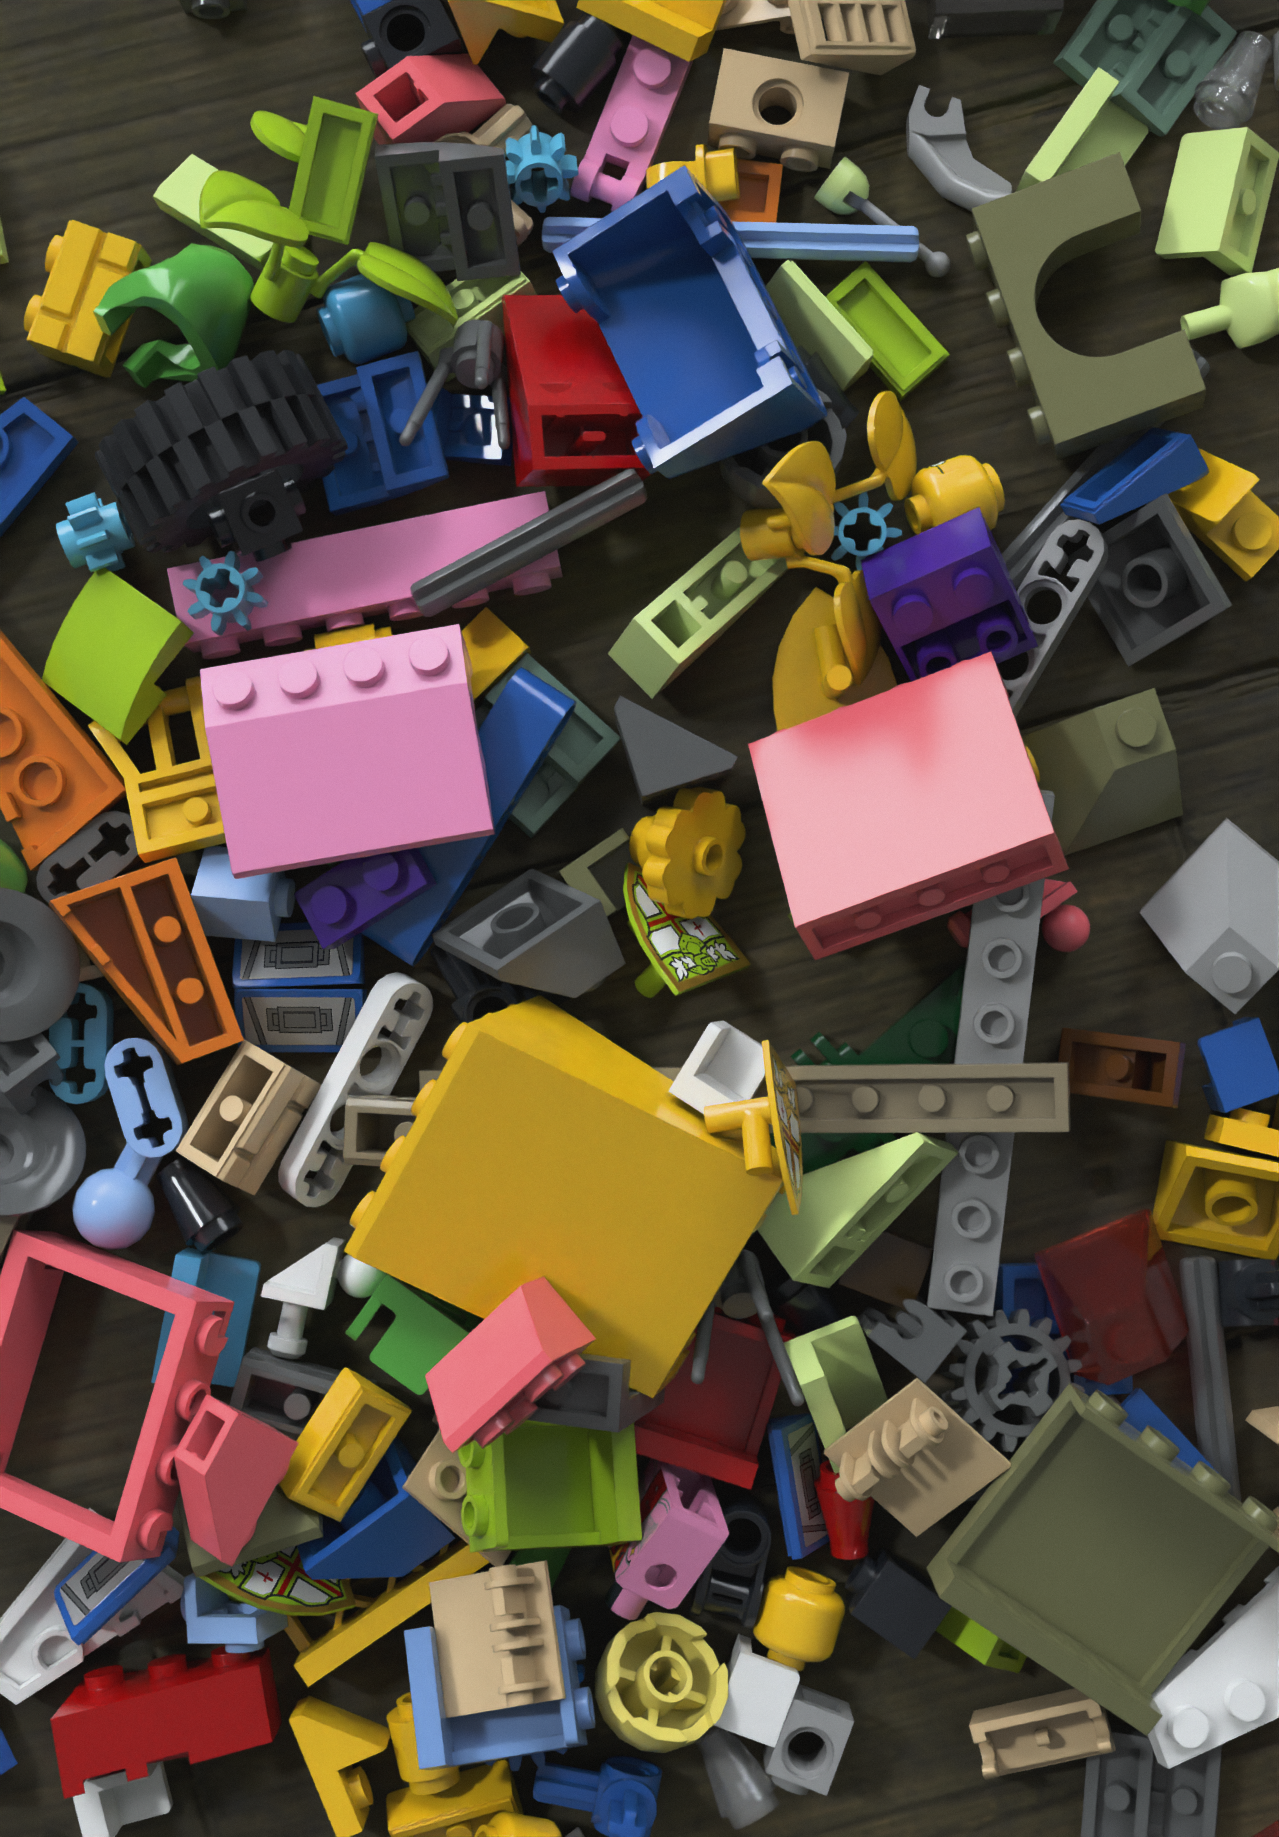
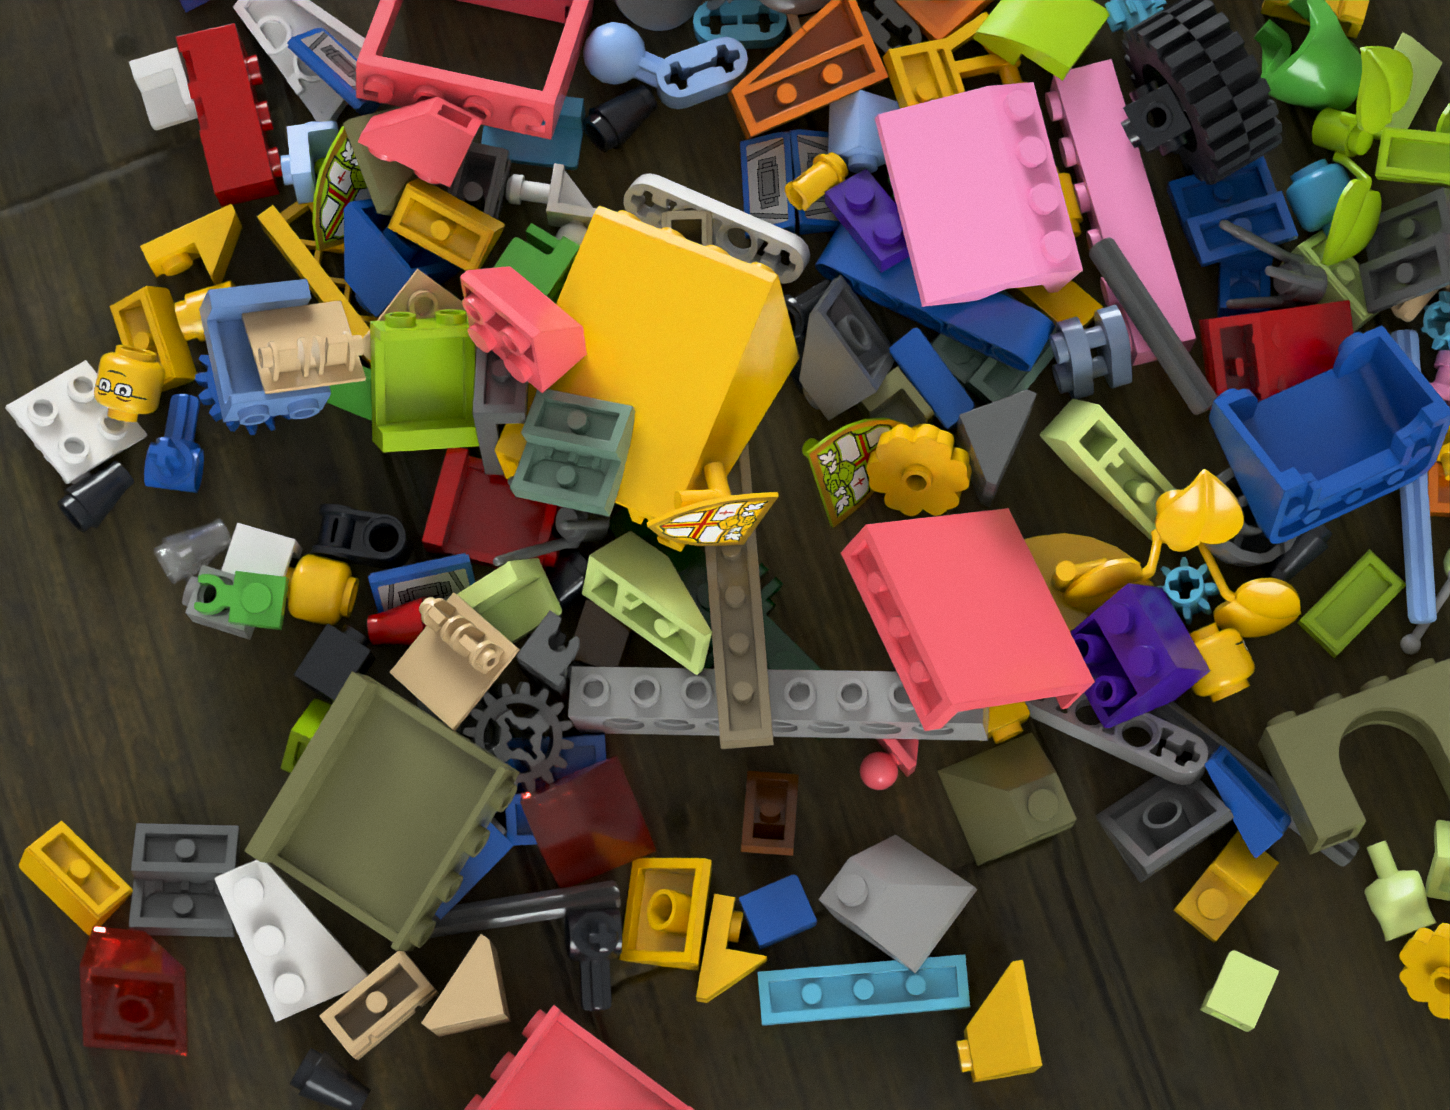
camera: 85 degrees right, 10 degrees down
tan brick [176,1039,321,1196] -> none
medium azure gear [183,551,268,636] -> none
light yellow cylinder [595,1612,728,1753] -> none
bright pink torso [604,1458,729,1620] -> none
white panel [668,1020,765,1114] -> none
yellowish green slope [766,260,874,392] -> none
tan hinge [969,1688,1116,1780] -> none
none -> bright green plate [194,571,289,630]
none -> sand green slope [510,389,635,517]
none -> yellow pin [785,152,848,211]
none -> blue slope [889,328,975,429]
none -> sand blue brick [1049,304,1132,399]

